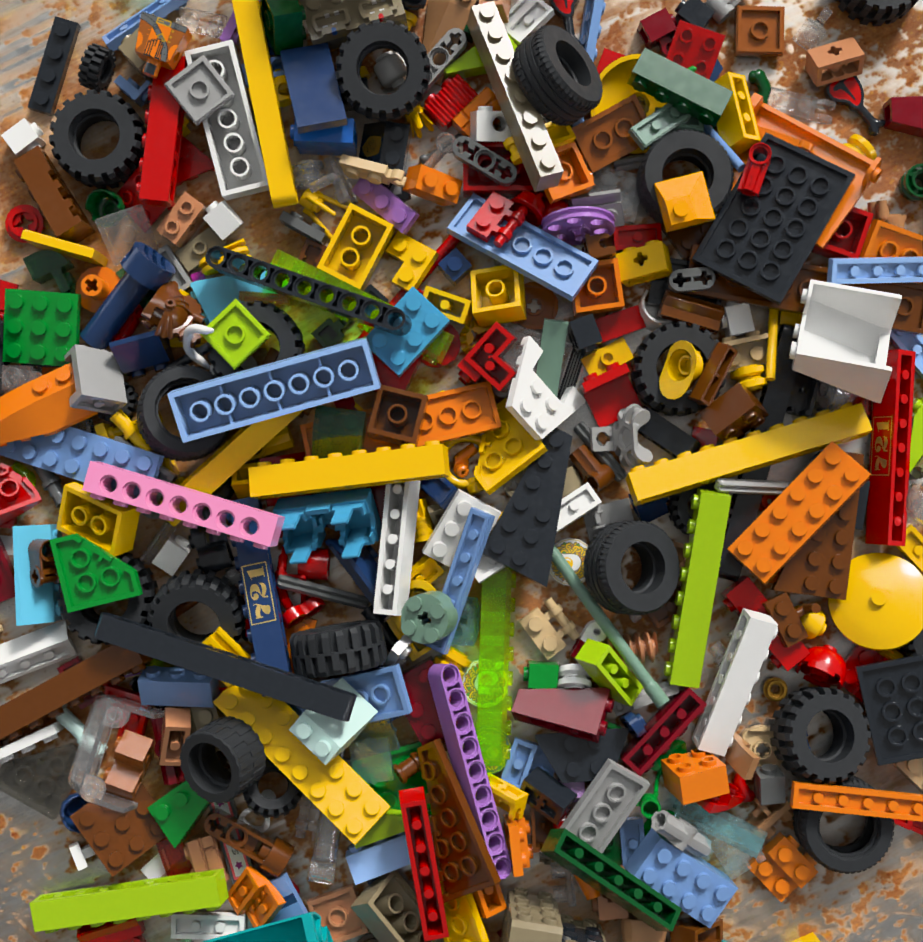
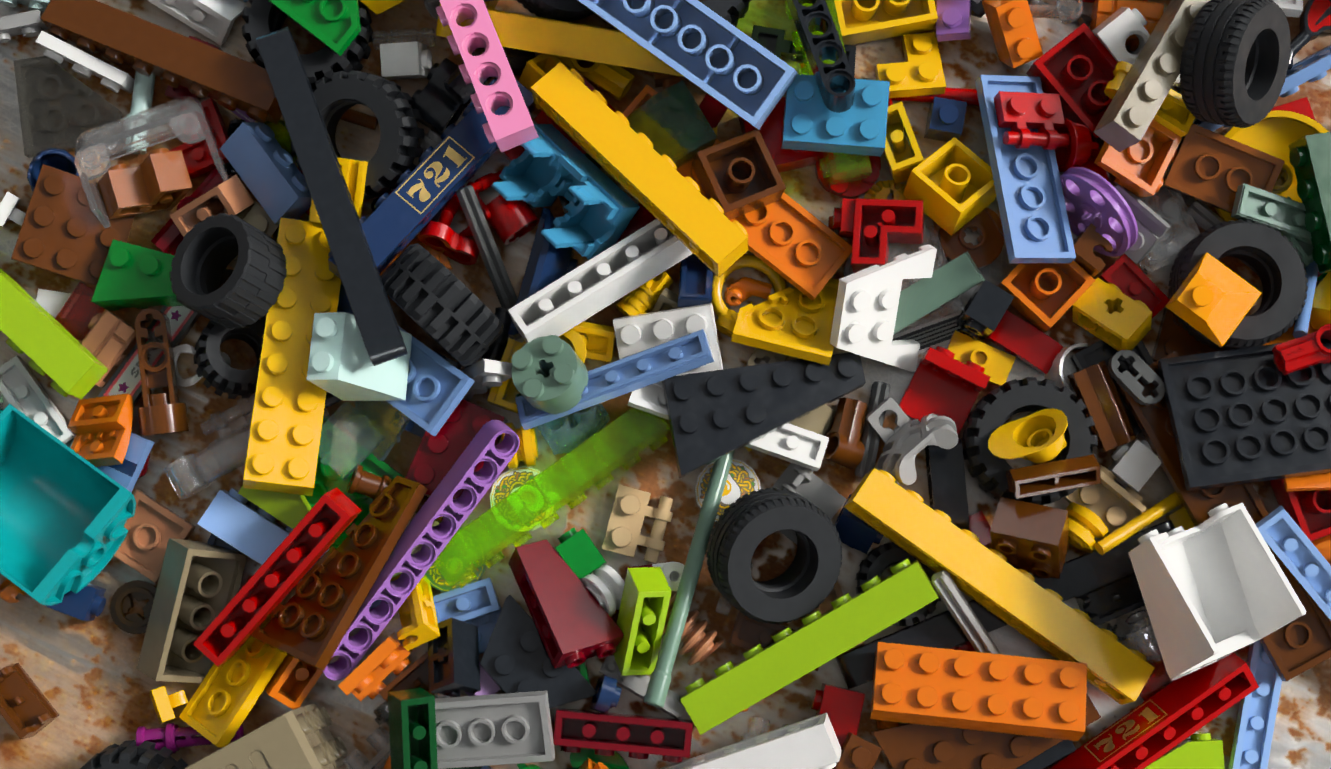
camera: 55 degrees right, 5 degrees down
dark grey beam [453,136,517,186] -> none

